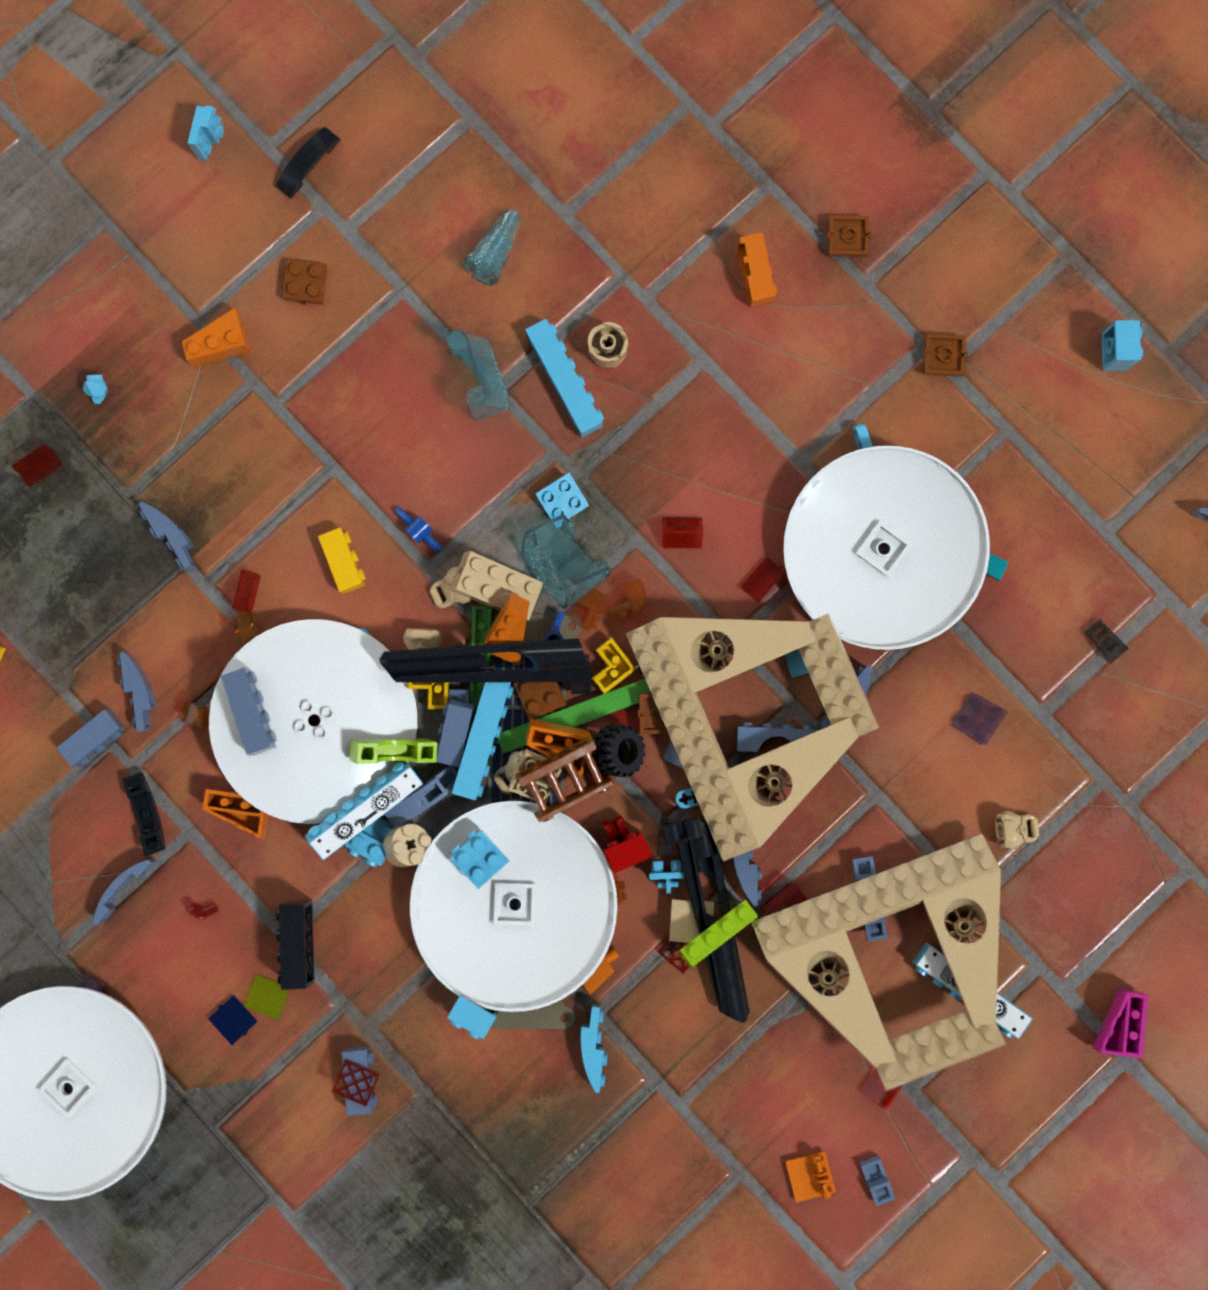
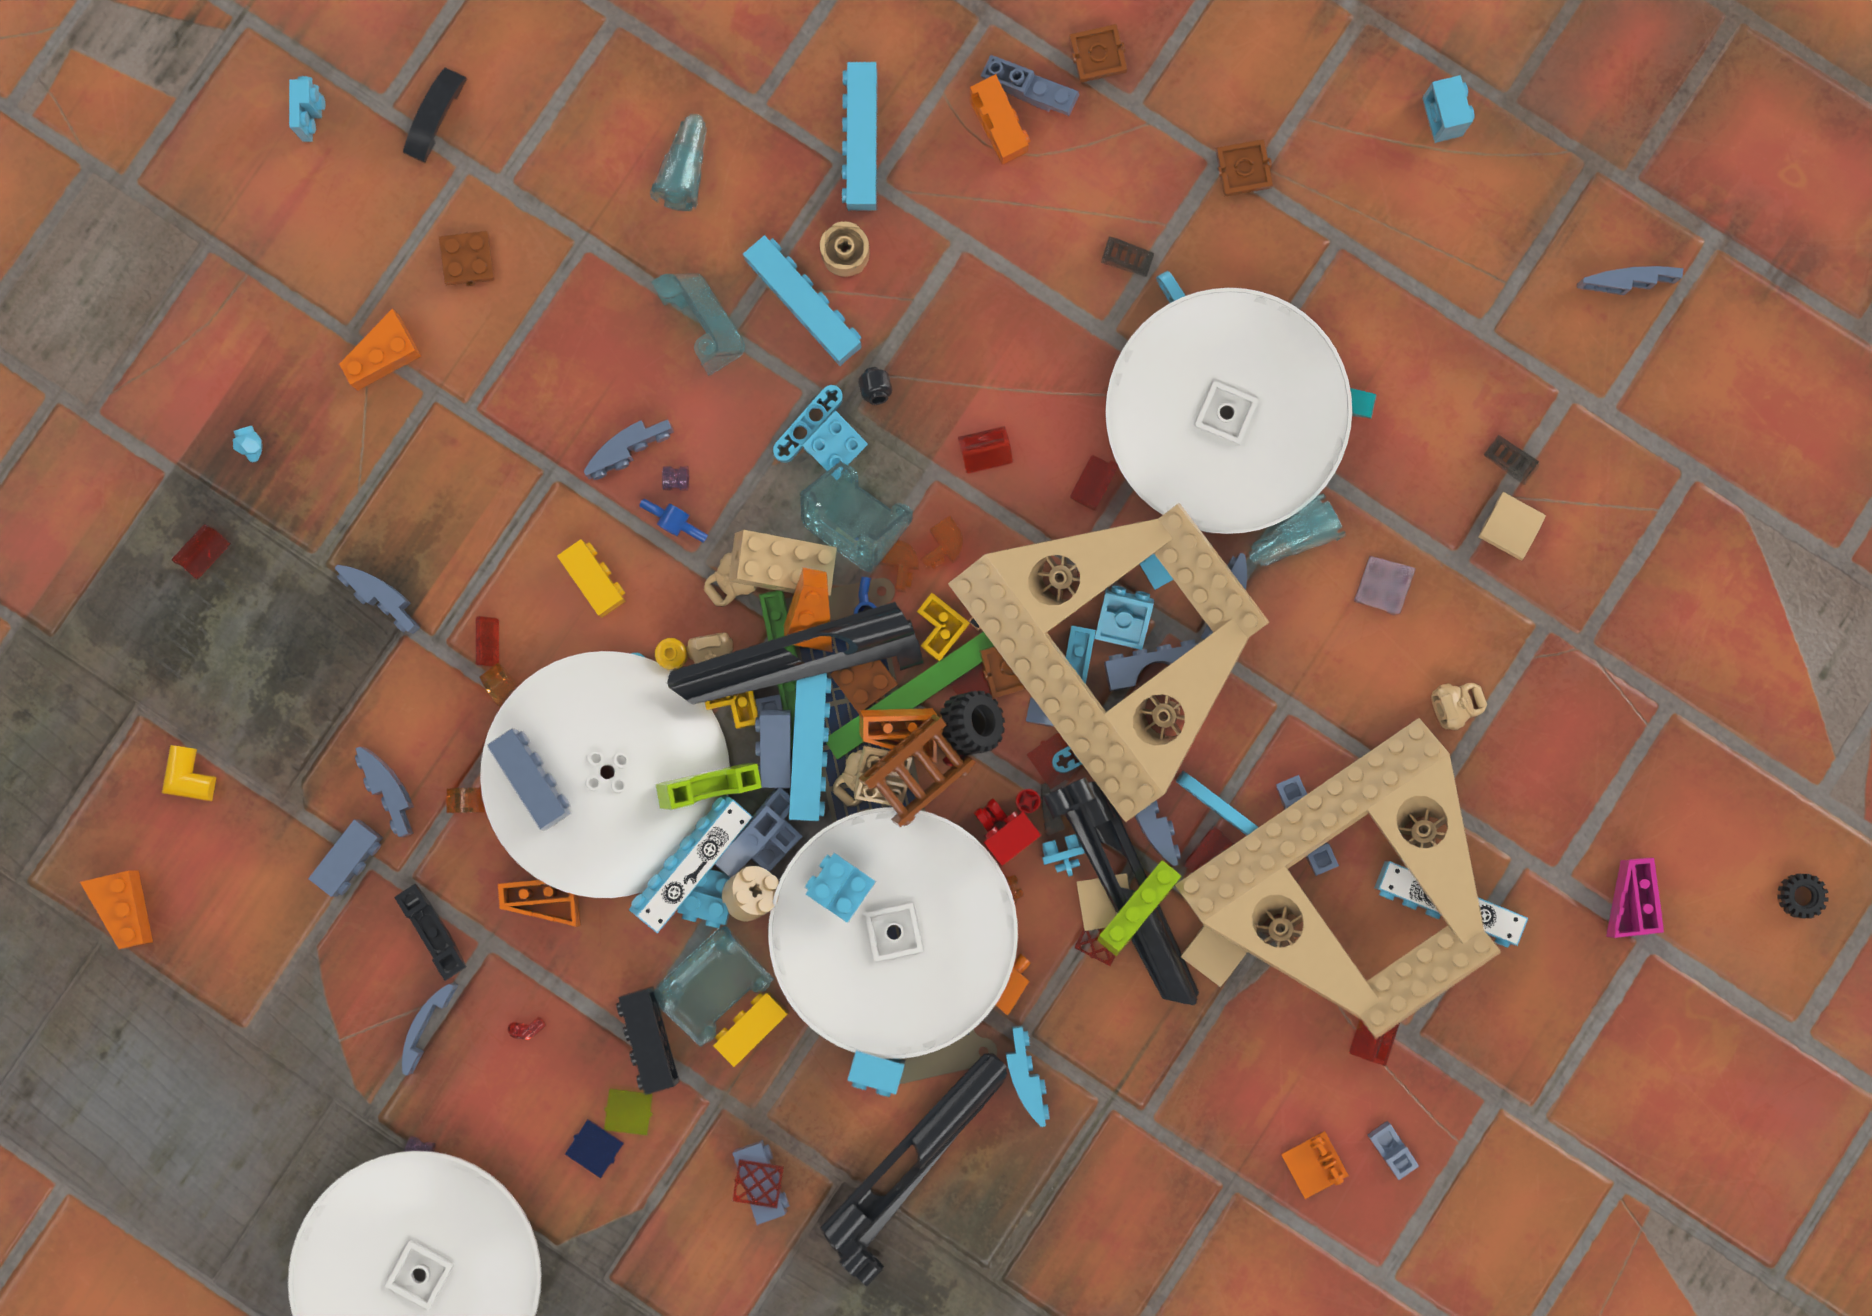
camera: 15 degrees left, 0 degrees up
none -> sand blue slope [584,419,674,480]
none -> clear light blue windscreen [654,926,774,1047]
none -> yellow head [655,638,688,671]
none -> clear purple wheel [662,466,689,491]
none -> yellow brick [713,991,789,1067]
none -> sand blue slope [751,820,803,872]
none -> medium azure beam [773,385,843,463]
none -> black panel [820,1053,1007,1286]
none -> medium azure brick [842,62,877,211]
none -> black head [858,367,892,405]
none -> sand blue slope [981,55,1079,116]
none -> red wheel [1015,789,1041,814]
none -> clear red piece [1026,732,1084,790]
none -> medium azure plate [1065,626,1096,684]
none -> medium azure plate [1094,585,1154,650]
none -> clear smoke slope [1101,236,1154,277]
none -> medium azure beam [1175,771,1258,836]
none -> tan slope [1181,925,1247,987]
none -> clear light blue cone [1248,493,1346,567]
none -> tan slope [1479,492,1546,561]

